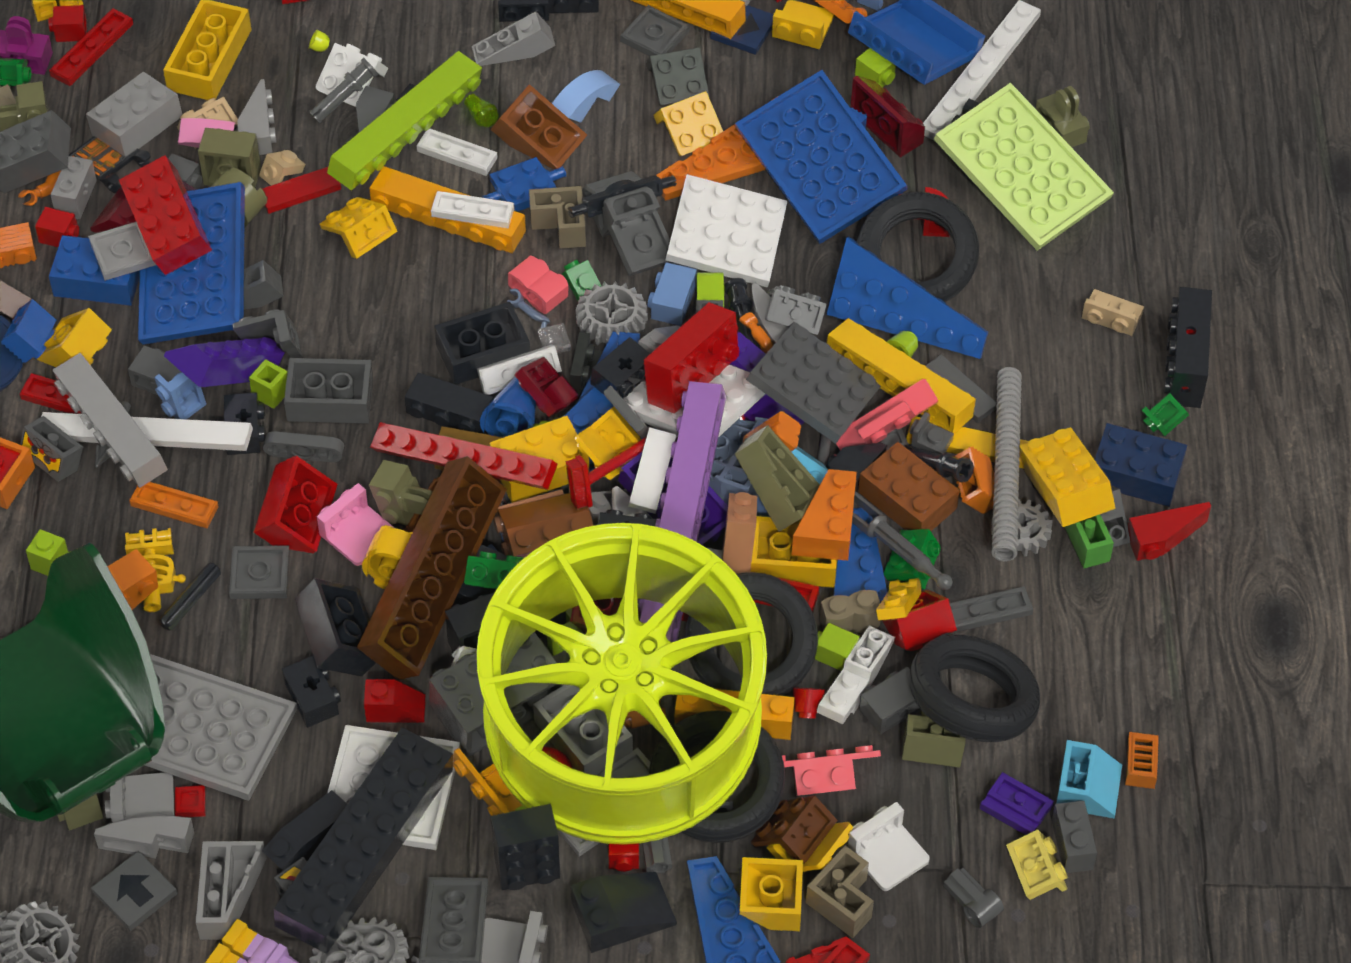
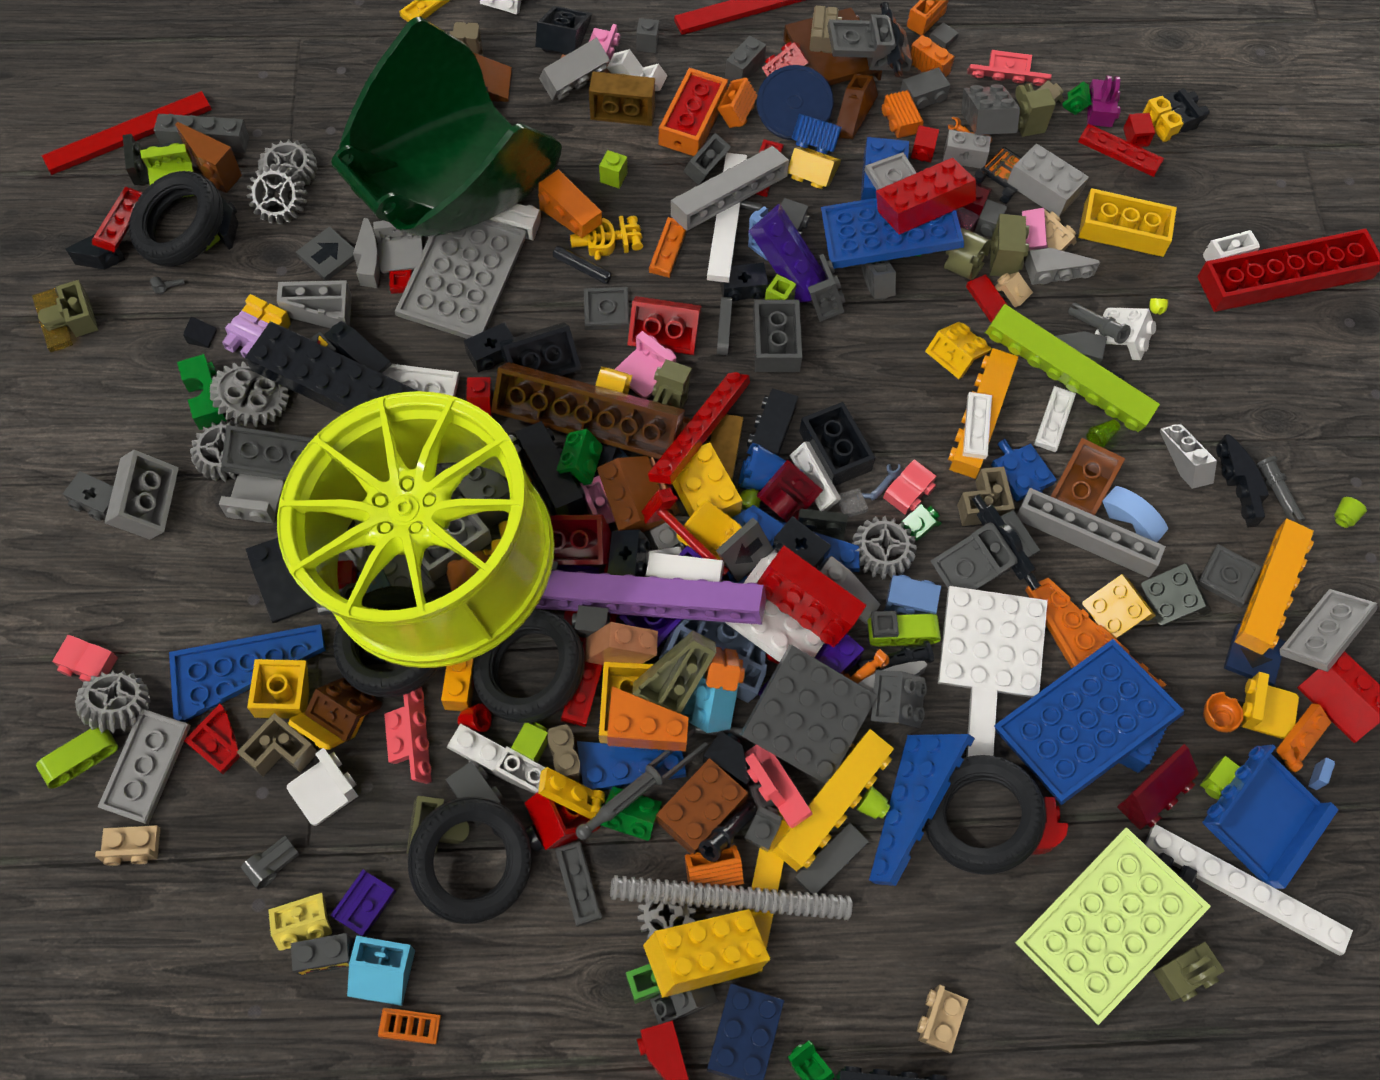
camera: 85 degrees right, 10 degrees up
none -> white tile [966,686,997,757]
none -> light grey brick [1017,488,1166,578]
none -> orange hair [1203,692,1243,733]

